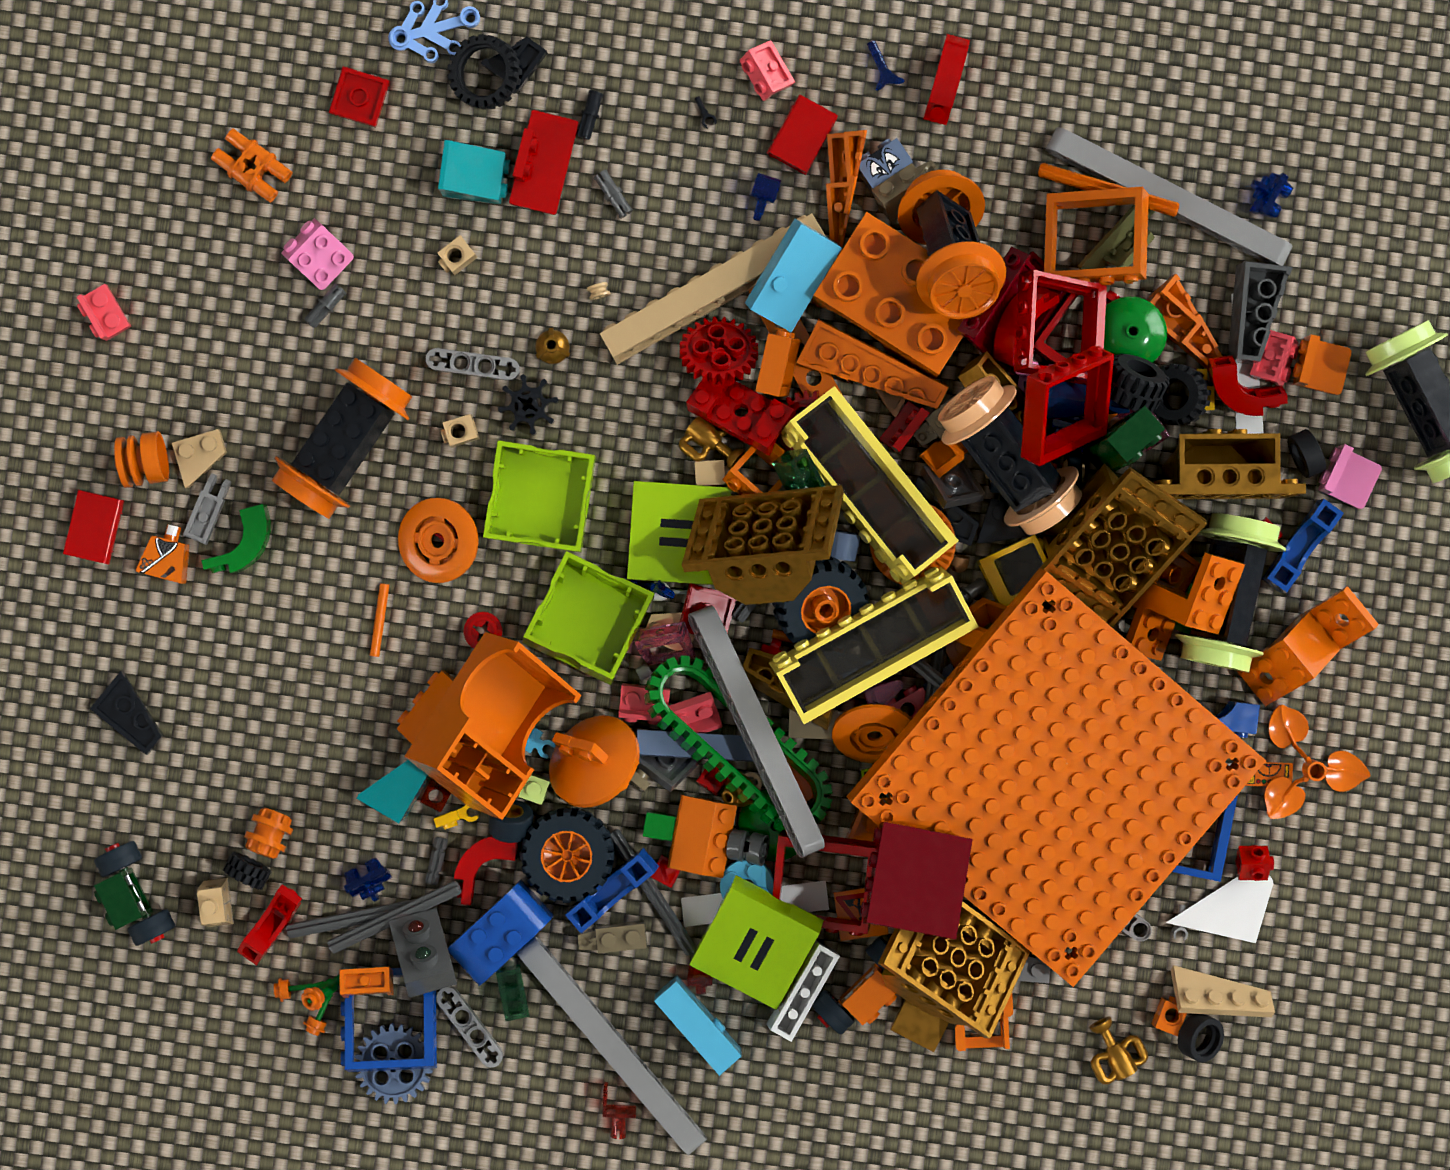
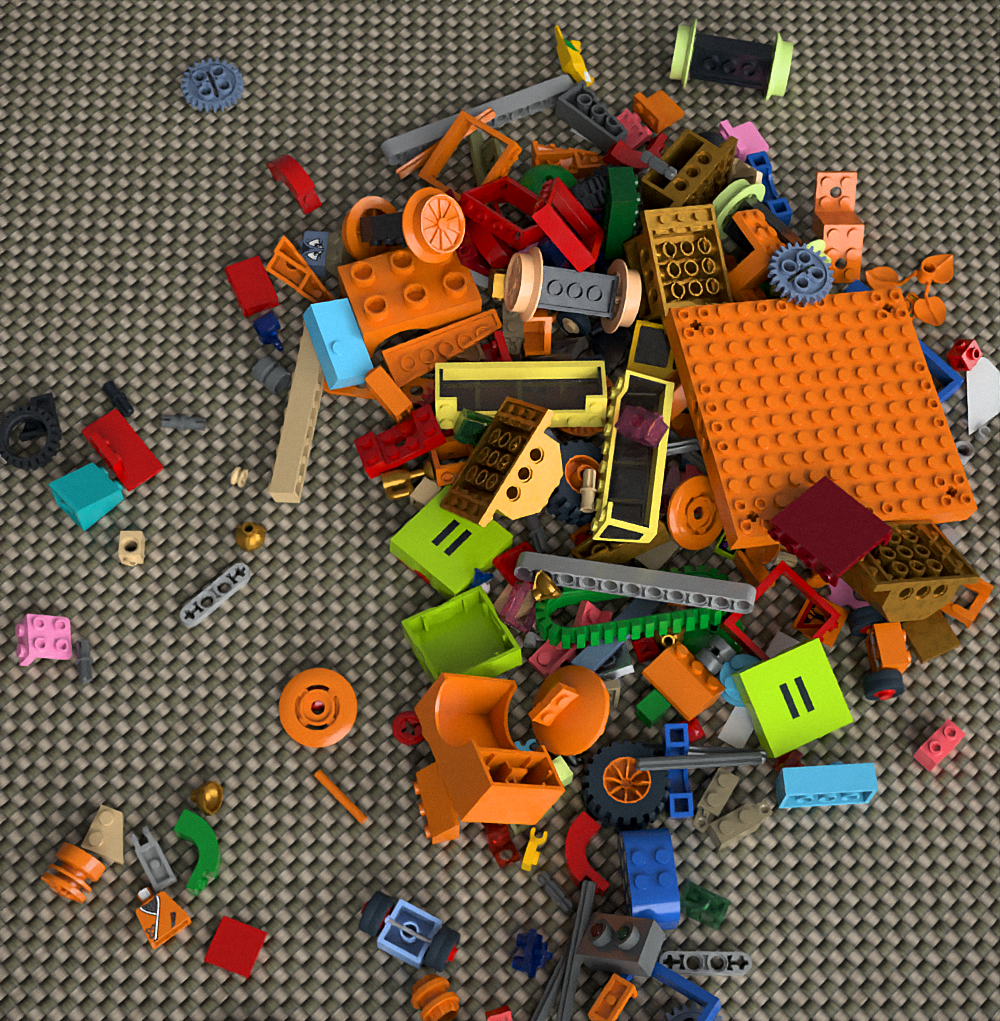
camera: 50 degrees left, 25 degrees down
red piece [63,490,125,565] -> none
black brick [272,358,412,519] -> none
teal slope [356,760,430,824] -> none
tan brick [440,414,480,448] -> none
lime tile [483,441,596,553] -> none
black wheel [488,800,534,843] -> none
black gear [498,374,559,436] -> none
light grey beam [517,936,707,1155] -> none
clear red bracket [603,1082,637,1139] -> none
red gear [679,316,758,386] -> none
black hand [695,96,717,129] -> none
coral bracket [740,40,795,101] -> none
white brick [766,940,840,1042] -> none
clear blue piece [867,40,905,91] -> none
clear blue hips [1250,173,1294,218] -> none
none -> pearl gold piece [190,781,224,816]
none -> red tile [204,915,268,979]
none -> dark grey wheel [251,356,291,395]
none -> brick [358,891,461,973]
none -> pearl gold piece [531,570,562,602]
none -> yellow animal [554,25,594,87]
none -> tan axle [580,469,597,513]
none -> clear pink brick [614,405,669,449]
none -> dark grey axle [635,752,762,771]
none -> dark grey axle [640,150,677,180]
none -> dark tan hinge [706,801,773,851]
none -> tan wing [728,157,763,186]
none -> sand blue gear [767,242,834,306]
none -> coral brick [913,719,966,772]

